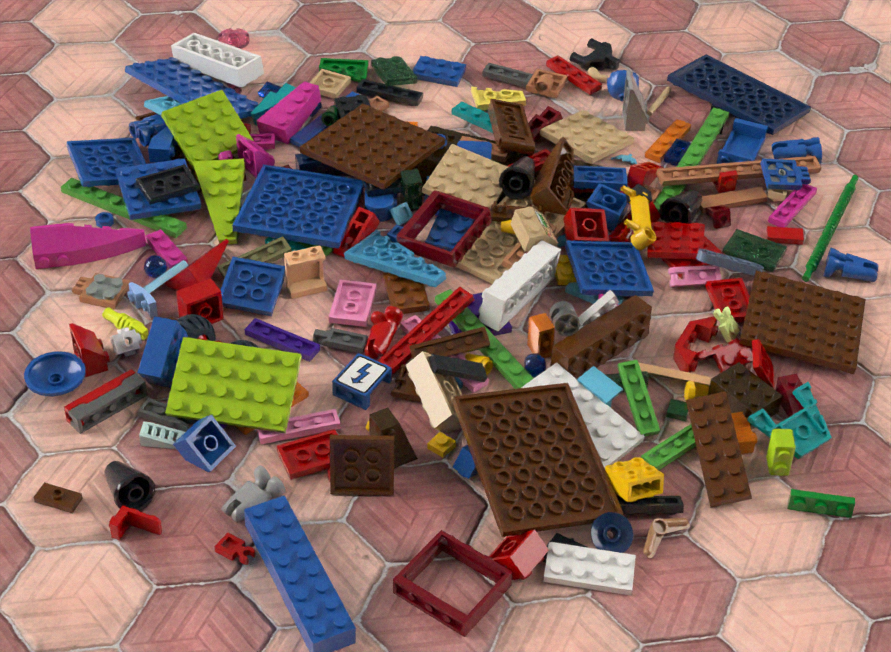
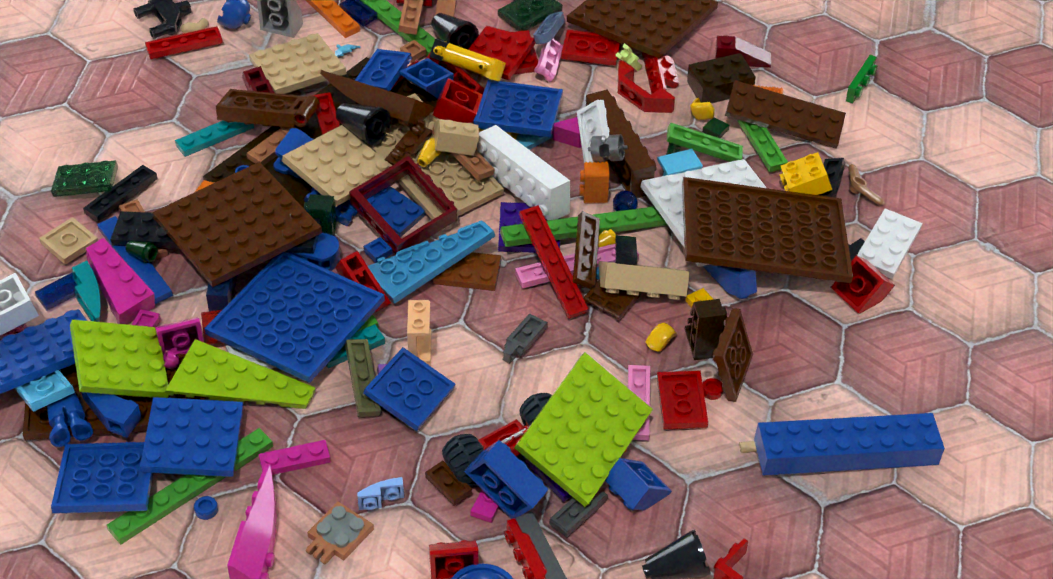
camera: 70 degrees left, 5 degrees up
neon yellow hinge [102,307,149,340] -> none
white brick [110,327,142,357] -> none
black tile [136,164,200,205] -> none
light aqua slope [139,422,185,449] -> none
medium azure tile [143,260,189,293] -> none
clear blue piece [144,255,167,278] -> none
red wedge [165,239,229,290] -> none
red brick [176,278,224,324] -> none
red plate [214,532,256,565] -> none
light grey piece [222,465,286,523] -> none
dark purple plate [244,318,320,362] -> none
green wing [319,58,369,82] -> none
bright pink plate [329,280,377,327] -> none
panel [332,353,392,410] -> none
red piece [365,306,403,359] -> none
medium azure plate [390,202,413,225] -> none
dark red window [393,530,513,637] -> none
blue plate [411,56,466,87] -> none
light yellow wing [471,87,526,111] -> none
dark grey plate [482,63,533,88] -> none
nougat plate [526,69,567,98] -> none
dark blue dish [591,512,633,553] -> none
red slope [627,162,664,189] -> none
light nougat tile [638,362,711,387] -> none
dark red bracket [705,205,731,229] -> none
teal wing [747,382,832,459] -> none
red tile [752,339,775,390] -> none
lime brick [766,429,796,476] -> none

